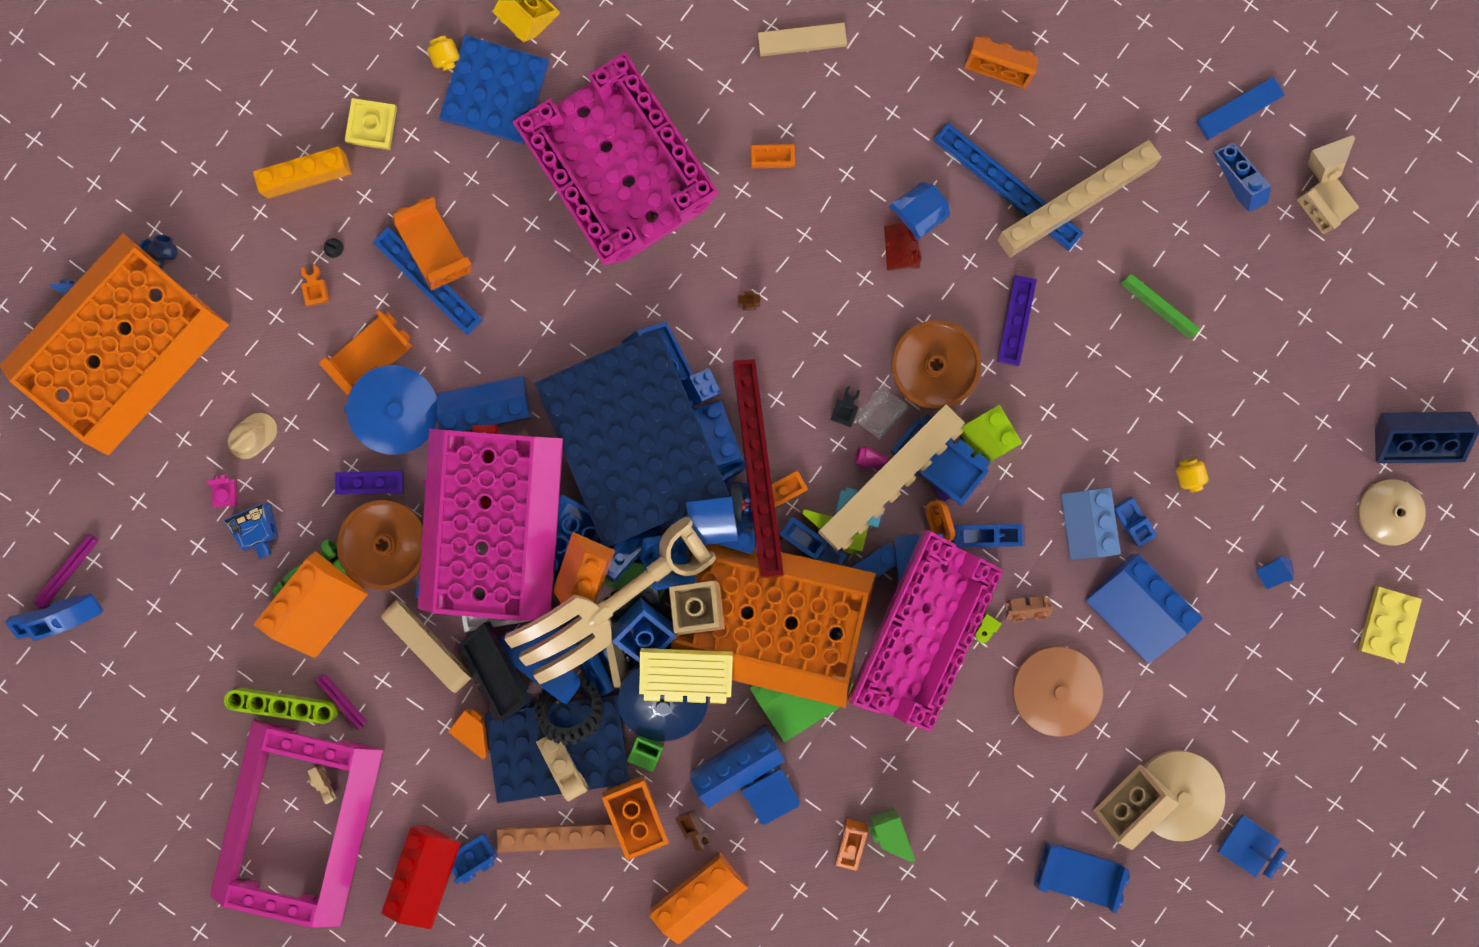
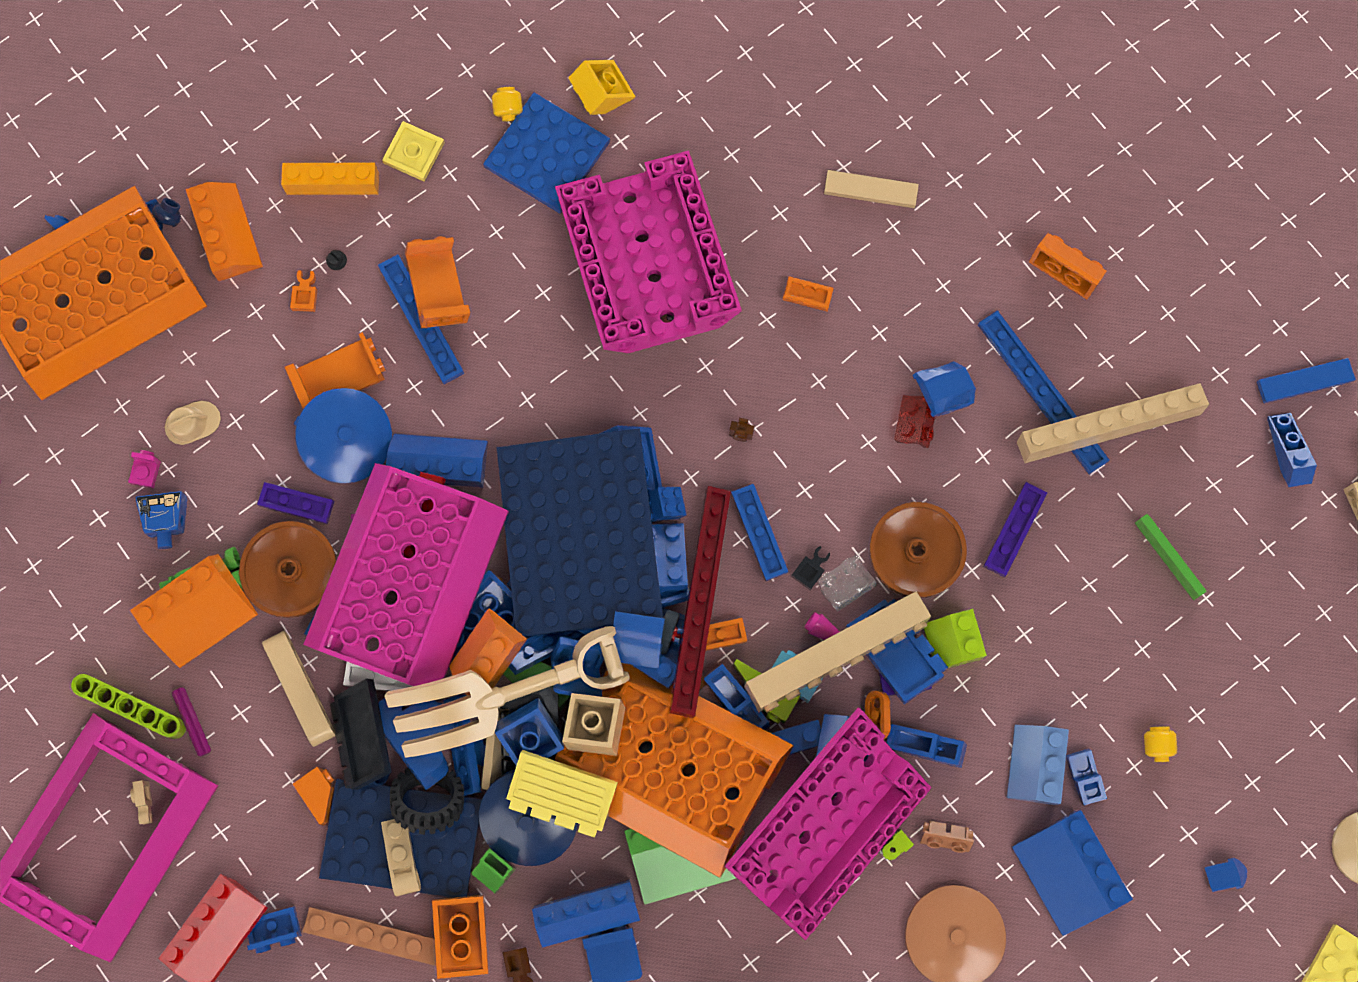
camera: 20 degrees right, 10 degrees down
none -> orange slope [186,182,263,281]
none -> blue plate [731,484,789,581]

